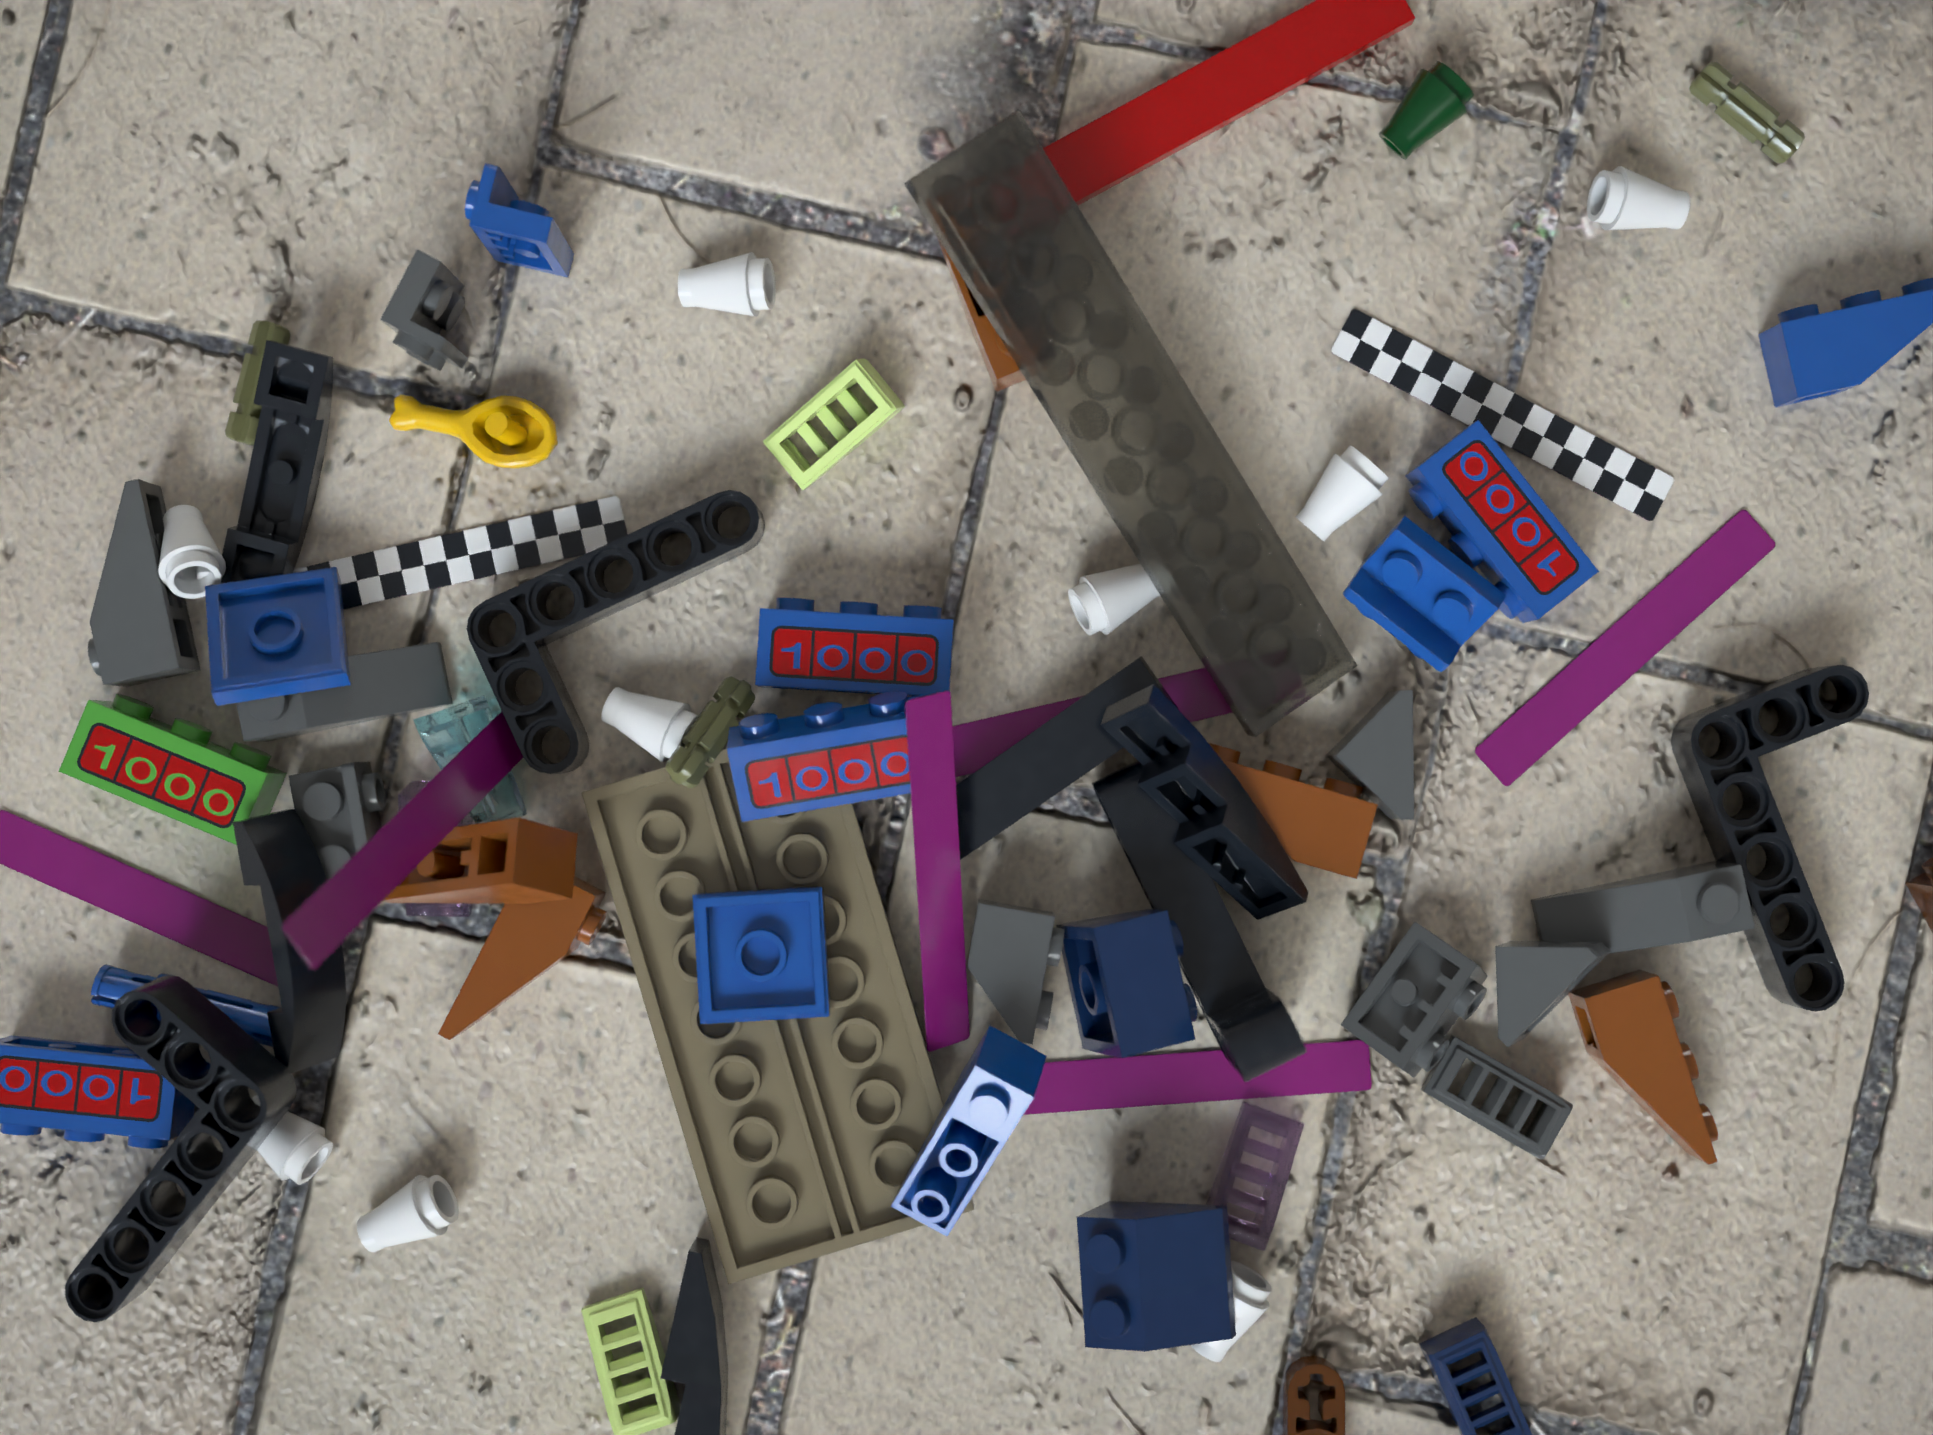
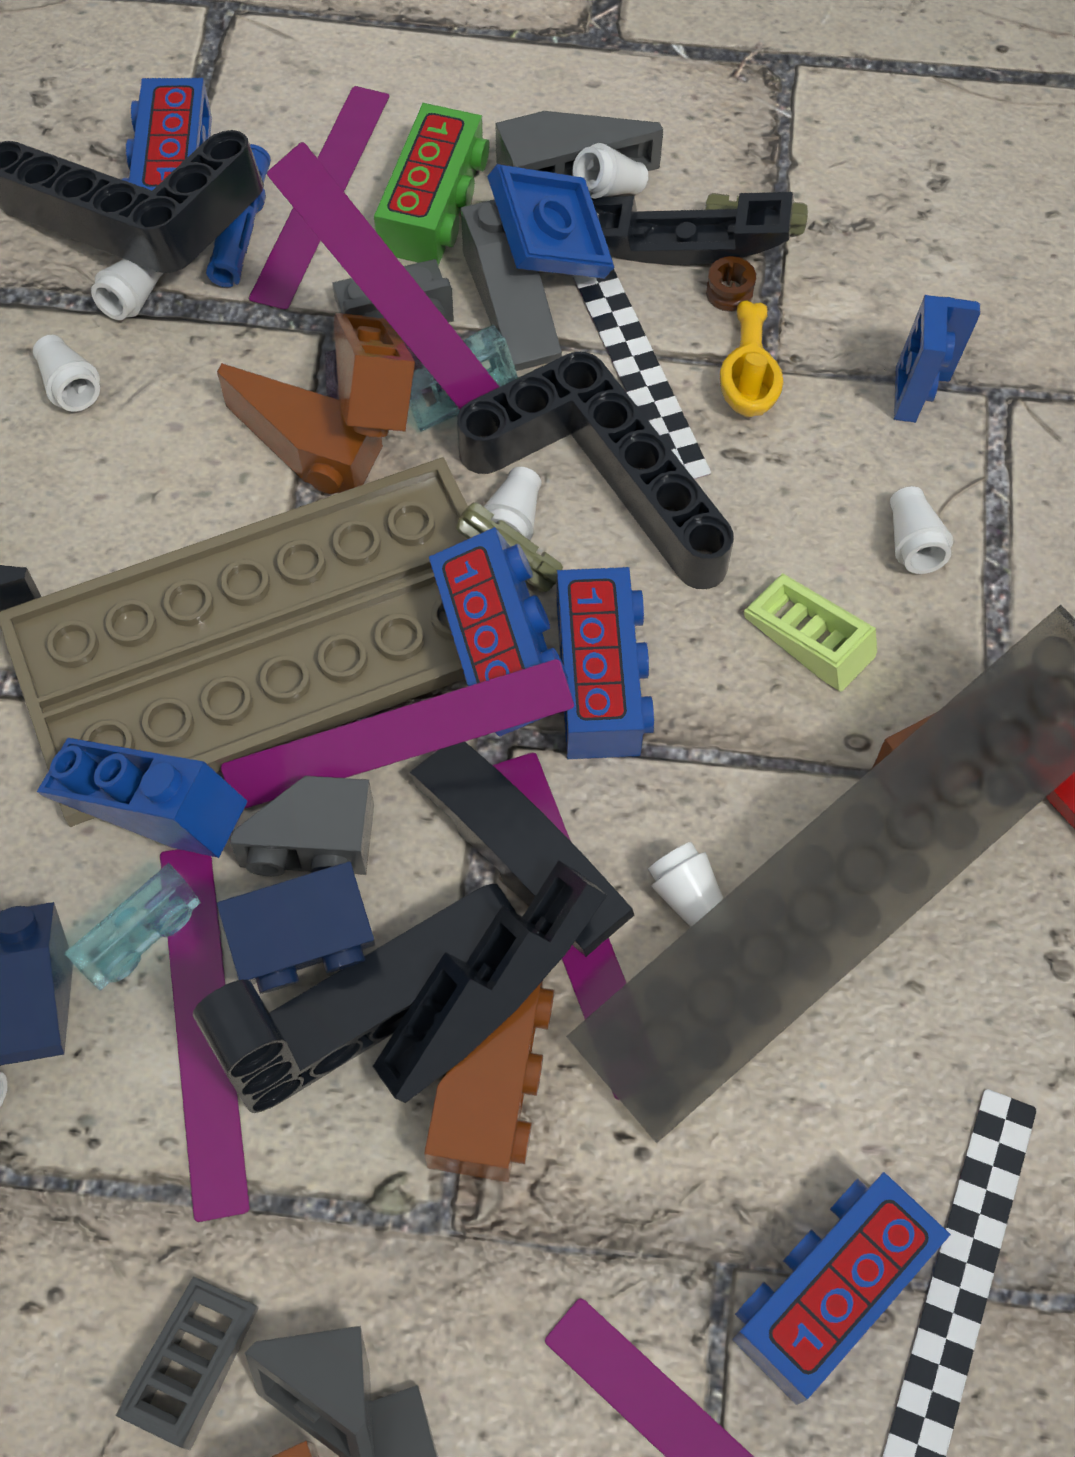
camera: 80 degrees right, 25 degrees down
black slope [233,809,346,1073] -> none
dark grey bracket [380,249,468,371] -> none
blue tile [693,886,831,1024] -> none
clear purple slope [1206,1101,1304,1251] -> none
white cone [1296,445,1389,541] -> none
dark grey slope [1326,690,1414,820] -> none
dark grey bracket [1341,922,1487,1078] -> none
blue bracket [1343,516,1506,672] -> none
none -> clear light blue plate [64,863,201,991]
none -> reddish brown bush [706,256,757,312]

